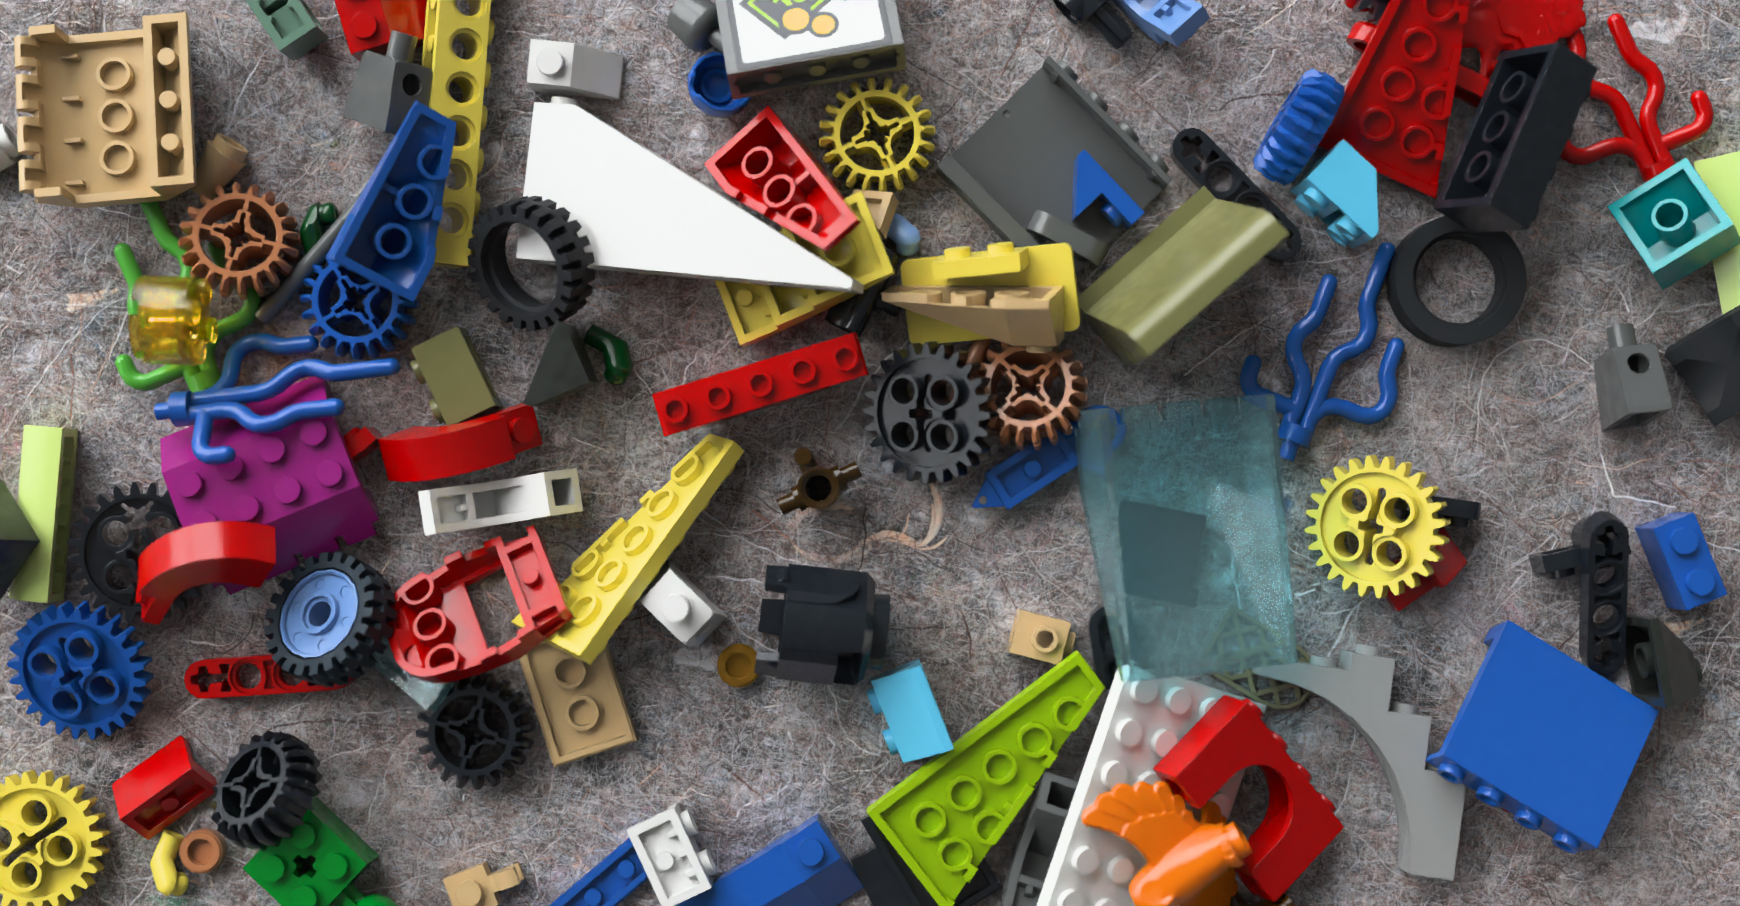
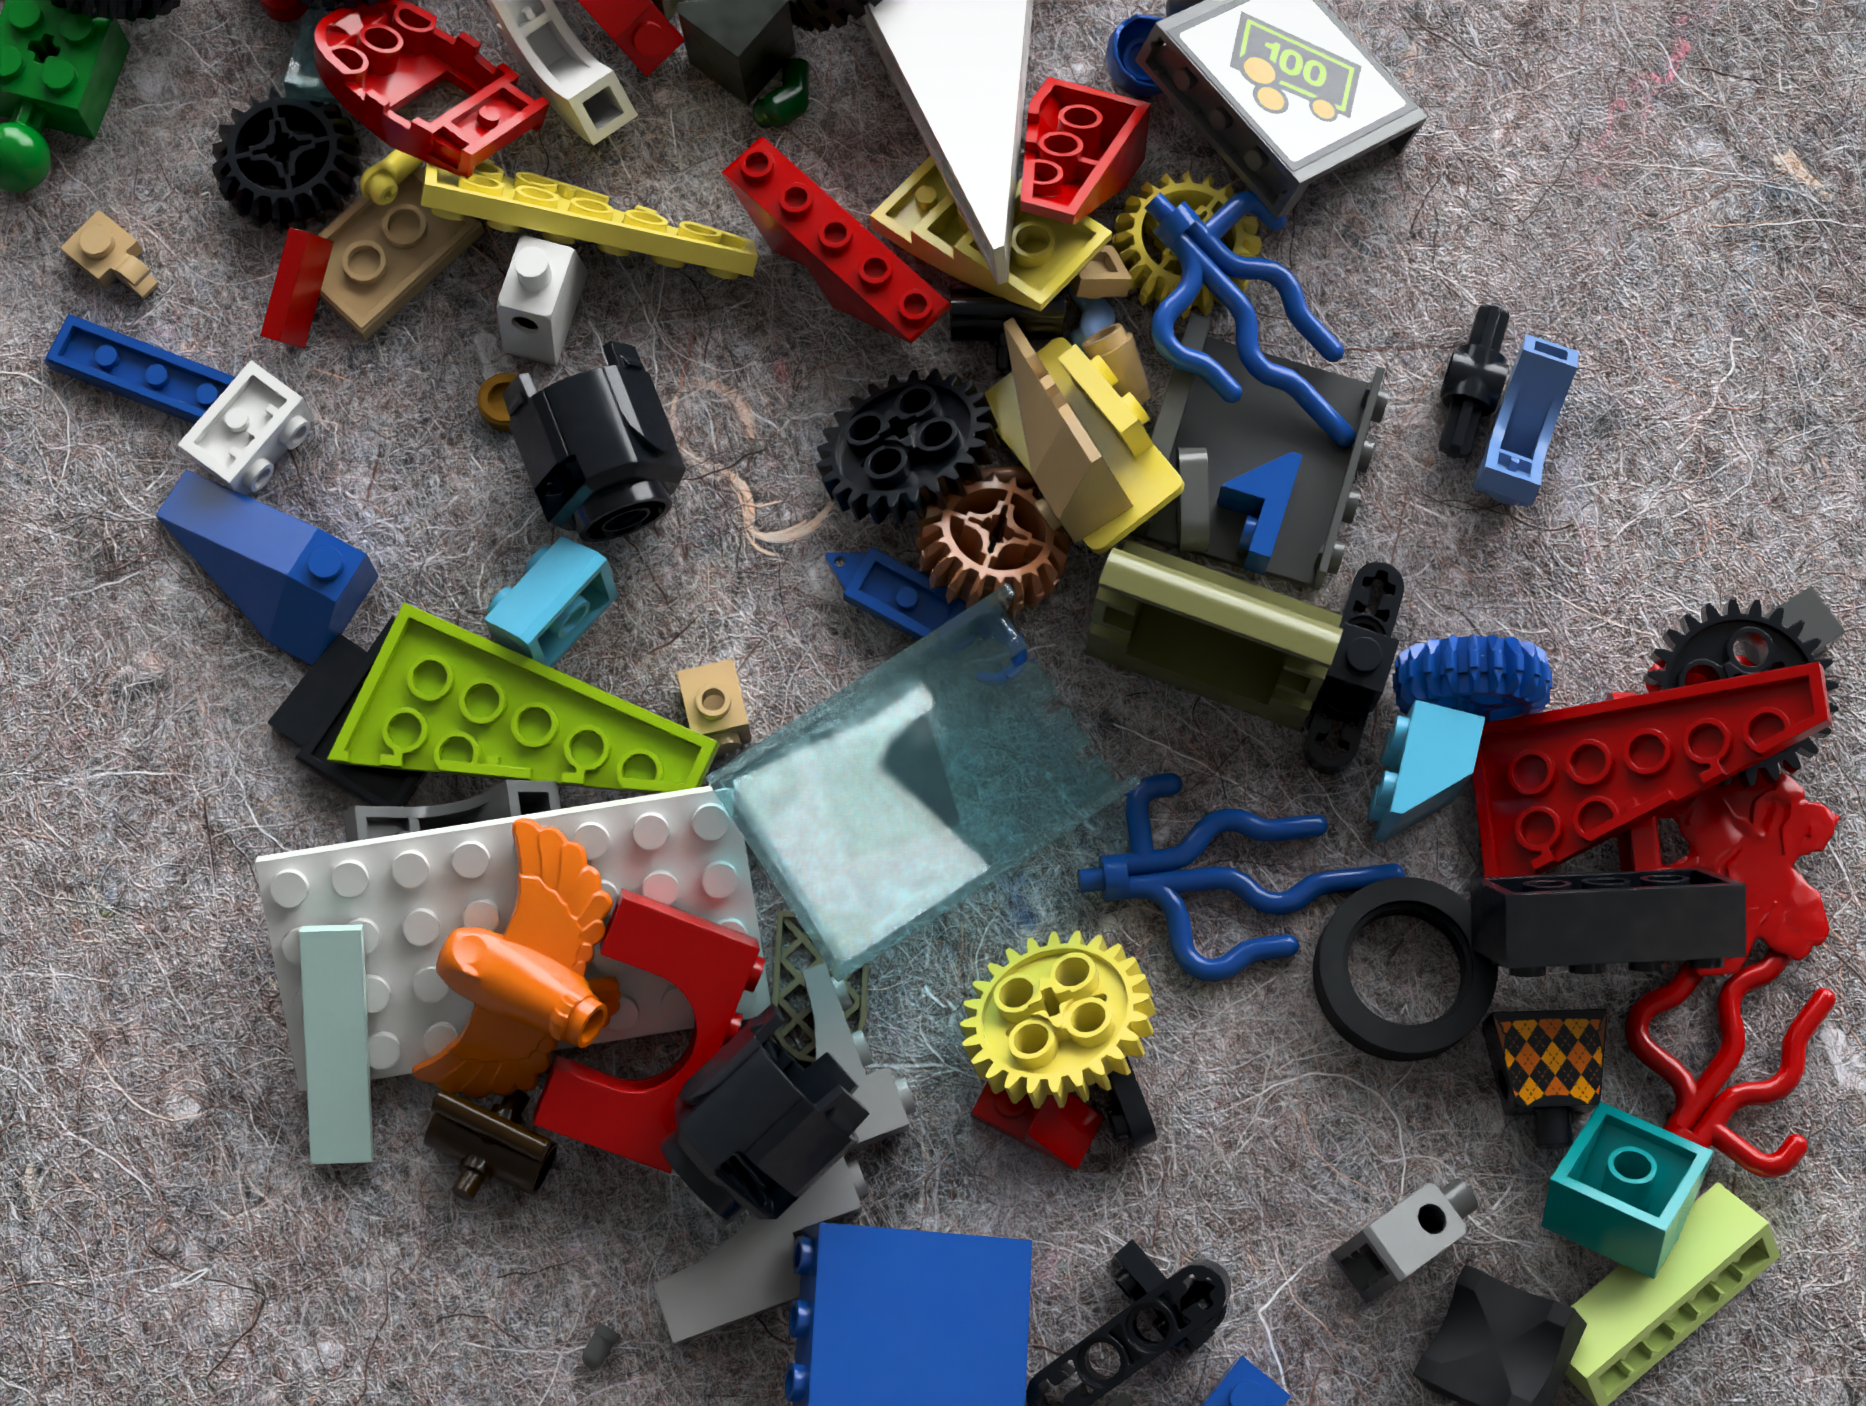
camera: 60 degrees right, 15 degrees down
dark brown pin [776,447,863,515] -> none
none -> red tile [260,227,334,349]
none -> light yellow arm [359,149,424,205]
none -> black piece [660,1003,870,1222]
none -> tan cone [1081,323,1152,405]
none -> blue plant [1145,191,1356,447]
none -> black brick [1318,622,1400,712]
none -> black torso [1482,1009,1607,1149]

